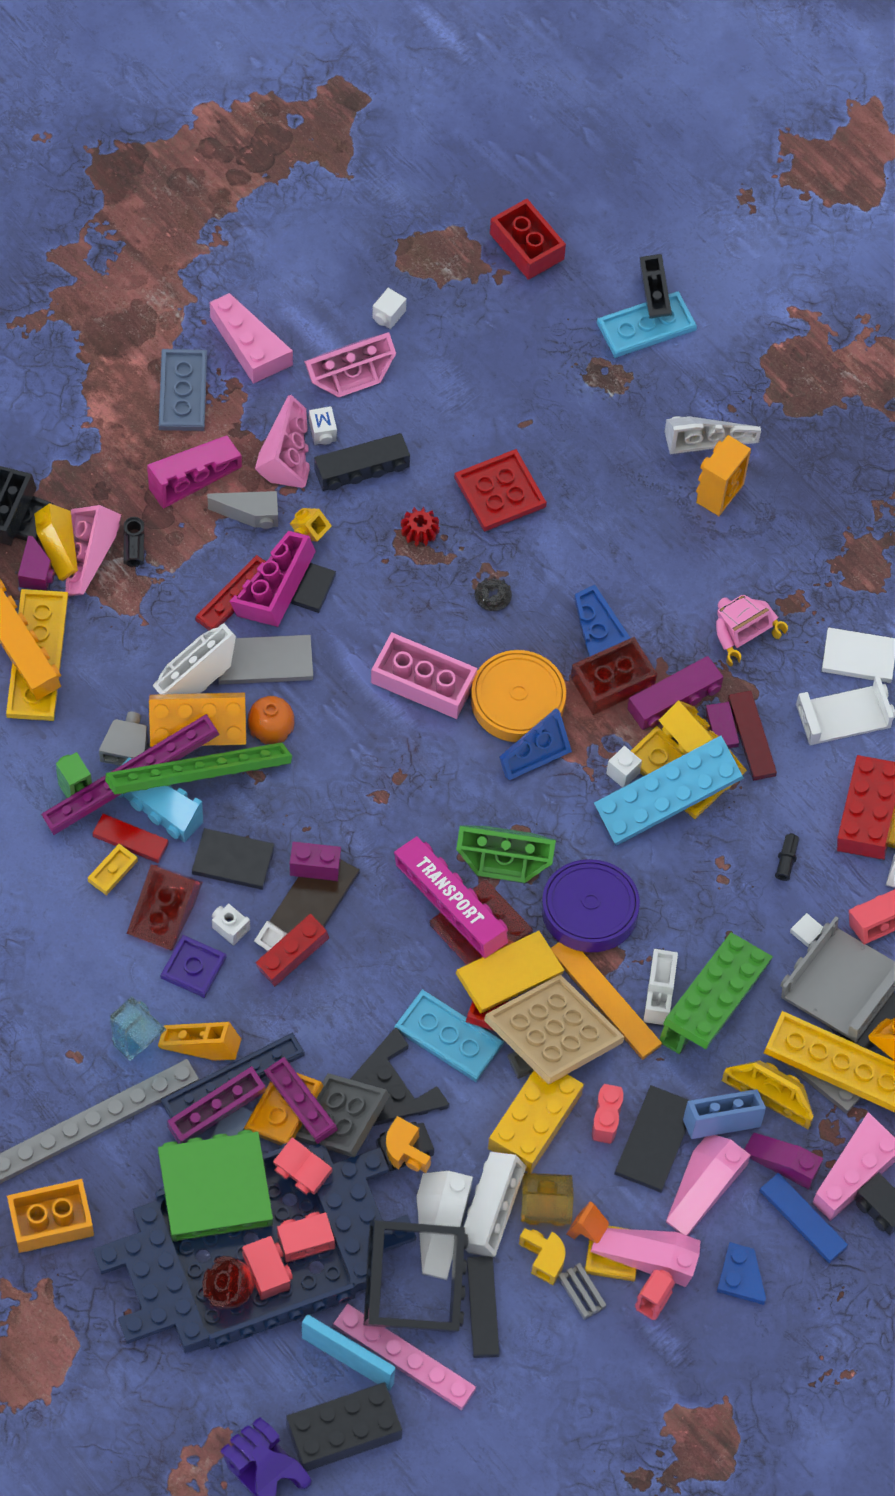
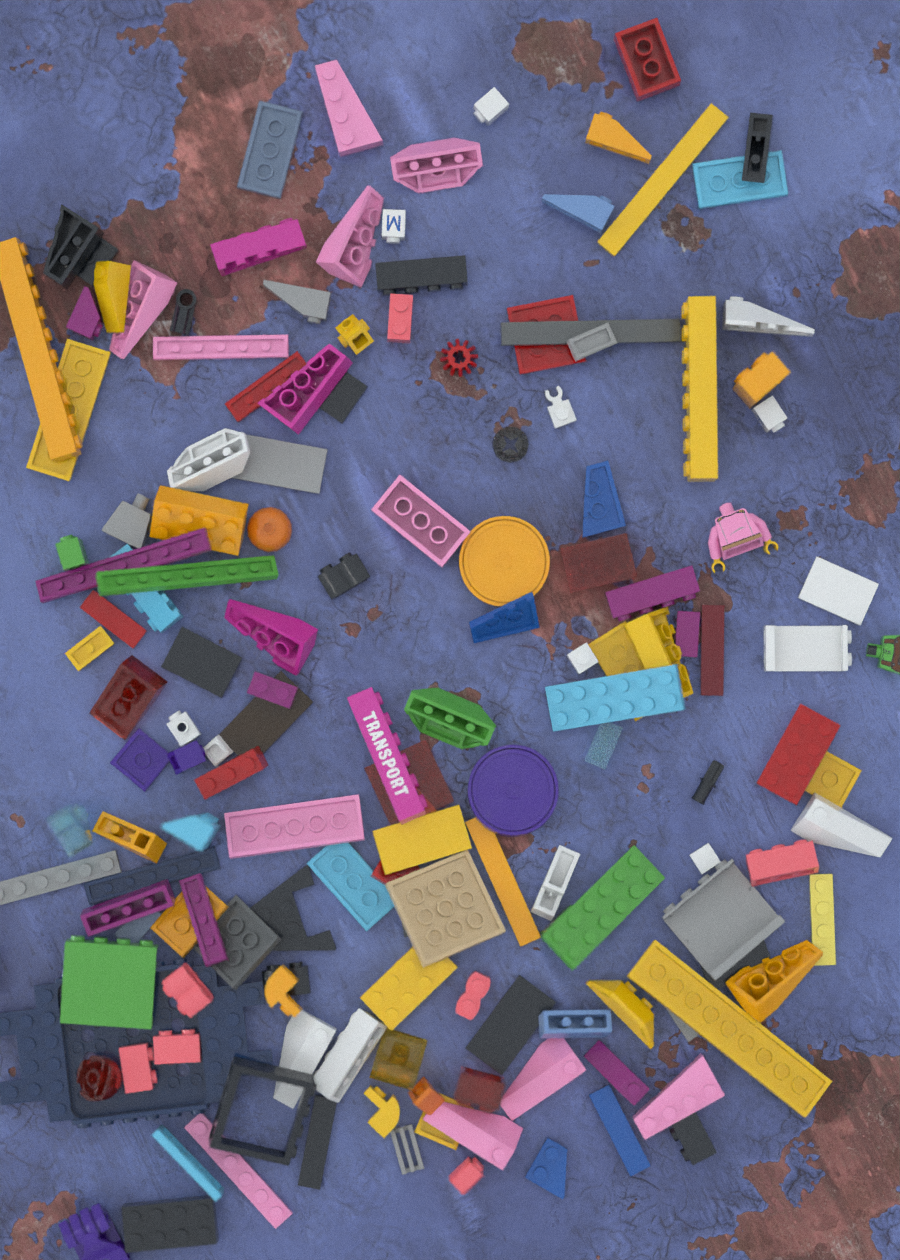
camera: 20 degrees right, 25 degrees up
none -> bright pink tile [153,335,289,360]
none -> medium azure slope [161,812,221,851]
none -> dark purple brick [167,740,206,775]
none -> dark pink wedge [224,599,318,676]
none -> bright pink plate [224,794,365,859]
none -> black brick [318,552,370,600]
none -> coral brick [387,294,413,343]
none -> clear red brick [454,1066,506,1113]
none -> dark grey tile [500,319,681,346]
none -> medium blue slope [542,194,615,233]
none -> white plate [545,386,576,429]
none -> light grey tile [566,323,617,362]
none -> clear light blue plate [584,722,623,769]
none -> light orange slope [585,112,652,164]
none -> yellow tile [597,103,729,257]
none -> yellow brick [681,296,718,482]
none -> white brick [752,395,787,433]

